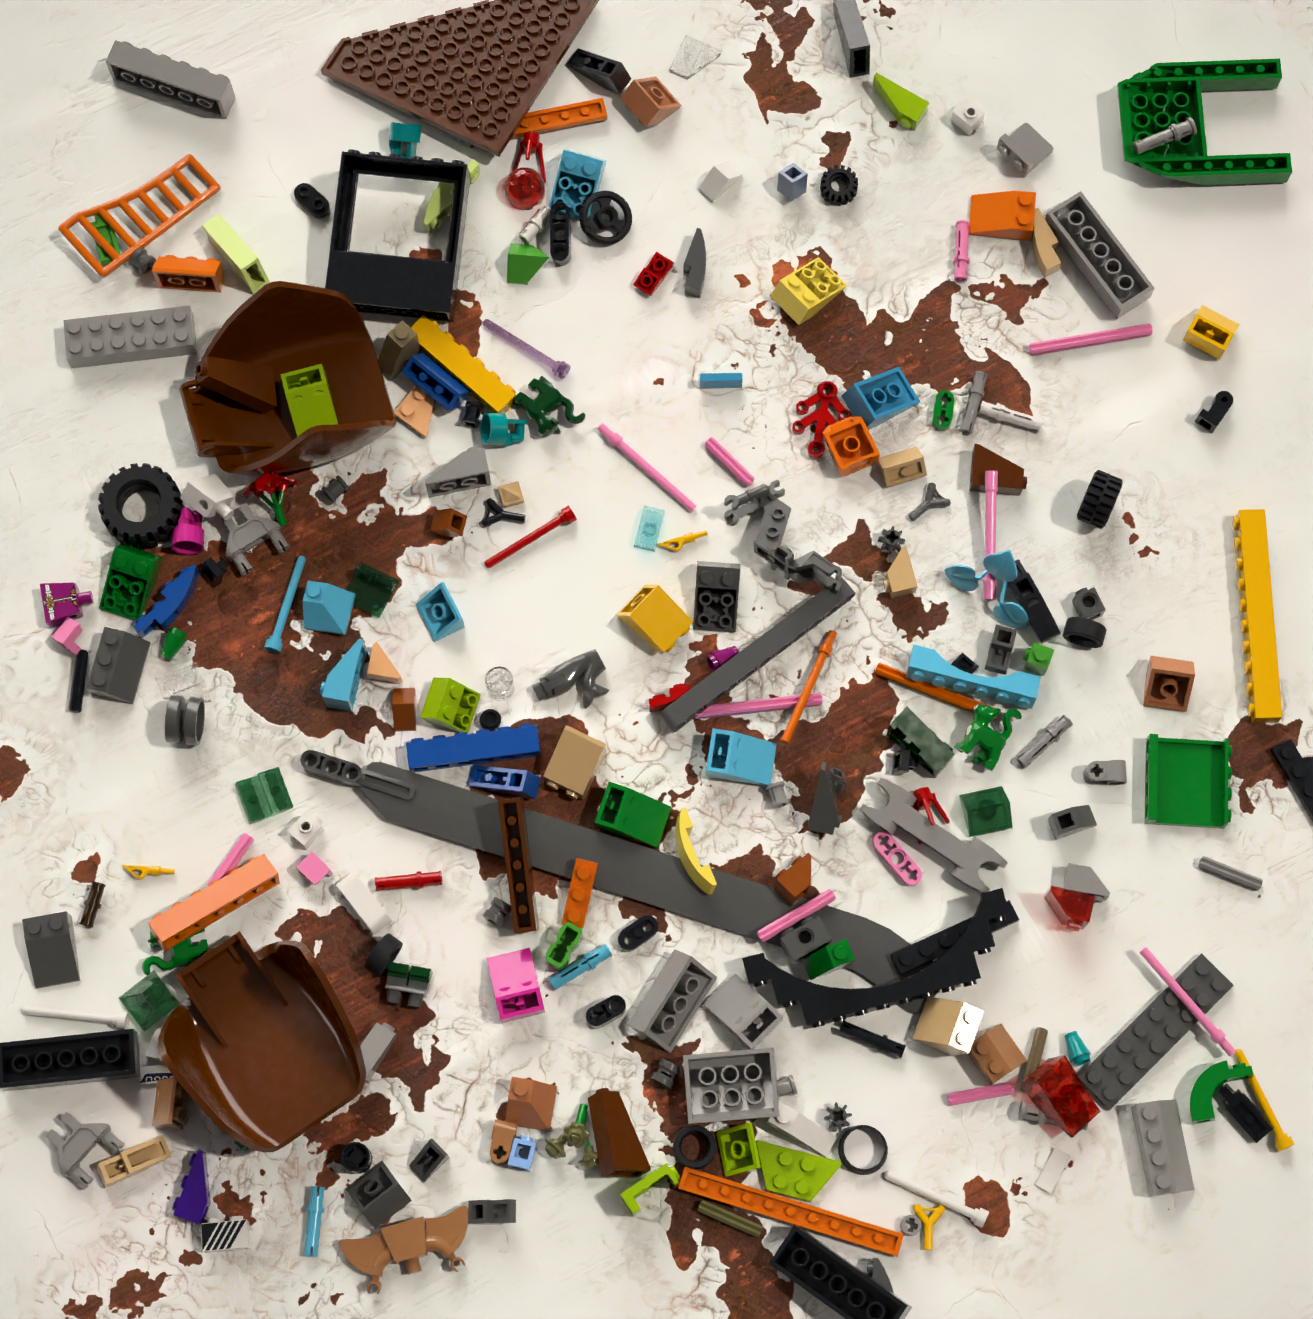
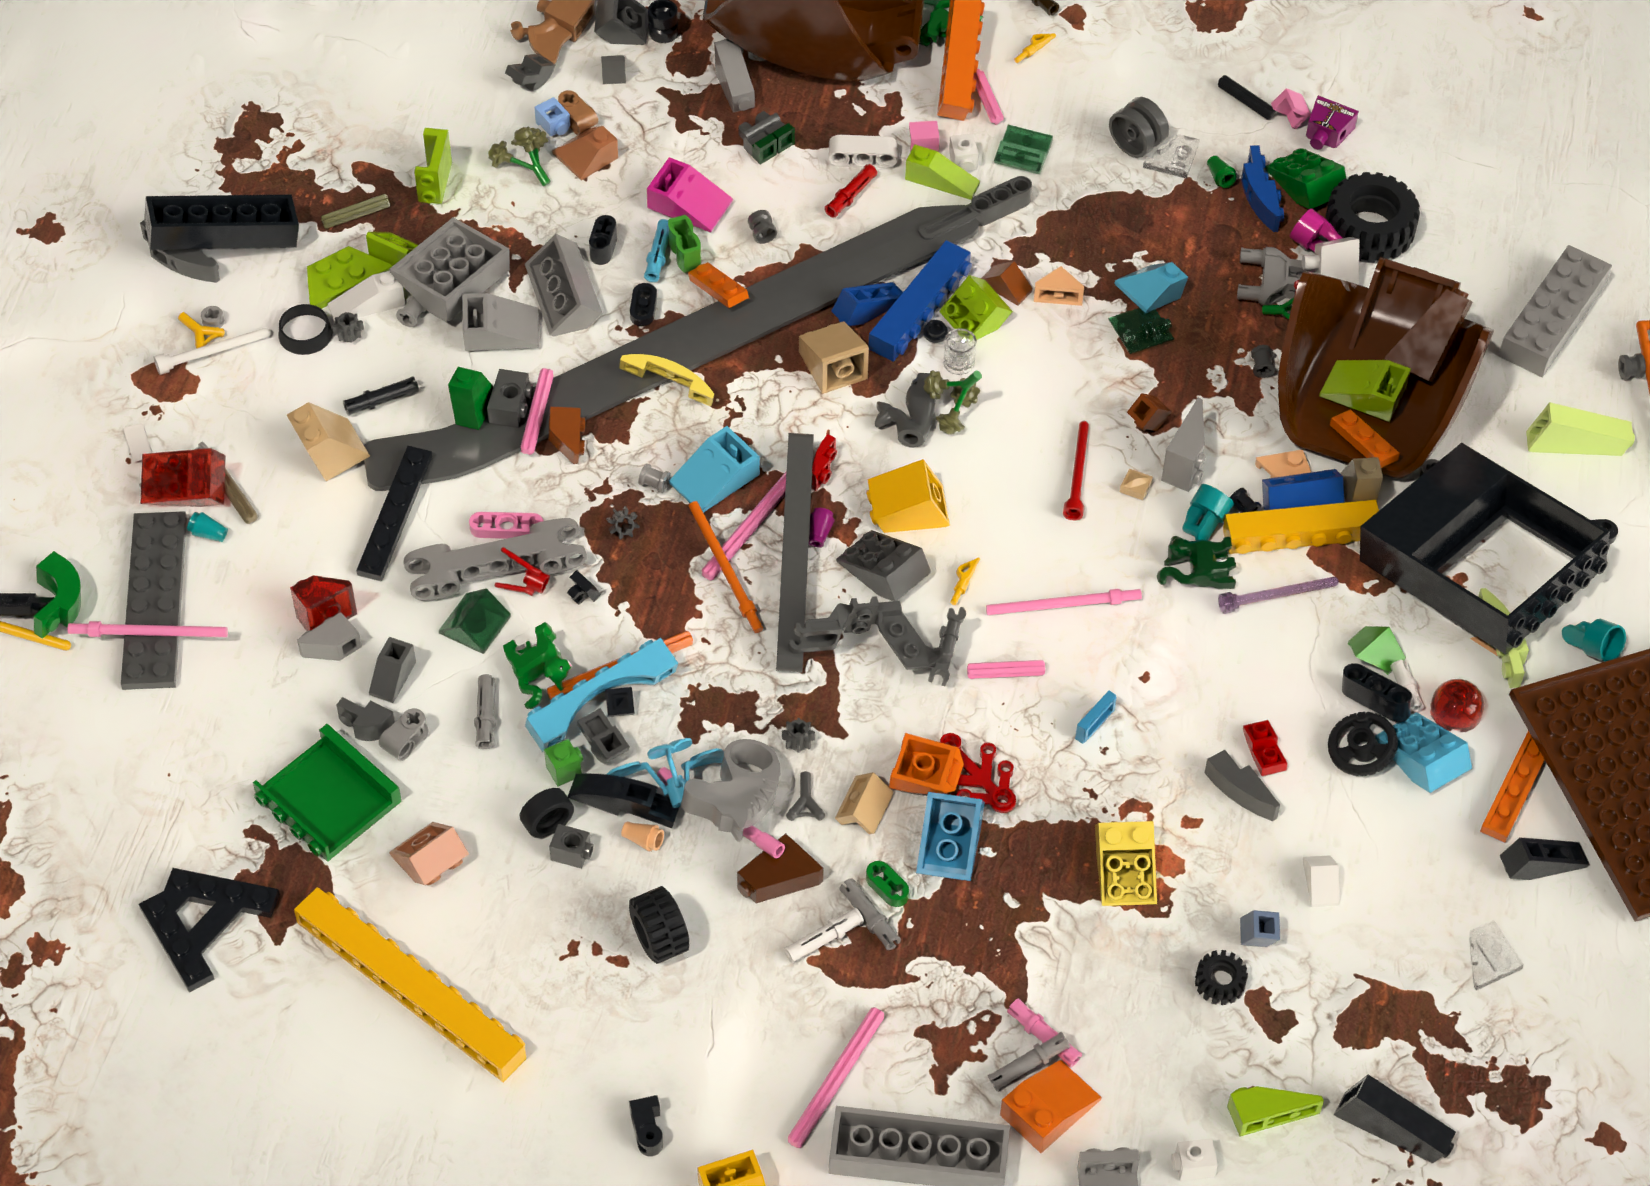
camera: 130 degrees right, 20 degrees down
dark grey slope [86,627,151,704] -> none
orange slope [152,255,224,293] -> none
black tile [201,557,228,587] -> none
medium azure piece [264,555,306,654] -> none
medium azure slope [320,639,367,712] -> none
black tyre [364,933,403,977] -> none
medium azure slope [416,582,465,641] -> none
black piece [482,498,526,527] -> none
reddish brown brick [498,796,539,933] -> none
red plant [511,132,546,183] -> none
reddish brown slope [587,1088,651,1178] -> none
green slope [595,782,671,848] -> none
nougat slope [620,77,682,127] -> none
clear light blue plate [634,505,665,552] -> none
dark grey wheel [651,1058,681,1089] -> none
black tyre [673,1125,716,1169] -> none
orange plate [678,1167,904,1257] -> none
black arch [742,888,1010,1028] -> none
dark grey slope [807,761,842,835] -> none
tan slope [883,547,918,598] -> none
dark green wedge [886,706,955,778] -> none
bright pink axle [947,1082,1014,1106] -> none
medium nougat slope [968,1024,1027,1086] -> none
tan slope [1031,208,1061,278] -> none
light grey slope [1131,1099,1195,1197] -> none
light grey axle [1198,856,1263,891] -> none
none -> dark grey brick [336,697,395,741]
none -> light nougat cone [621,821,664,851]
none -> light grey animal [681,739,780,842]
none -> lime slope [905,144,980,200]
none -> olive plant [923,370,982,435]
none -> light grey pin [987,1032,1070,1091]
none -> orange plate [1330,409,1400,468]

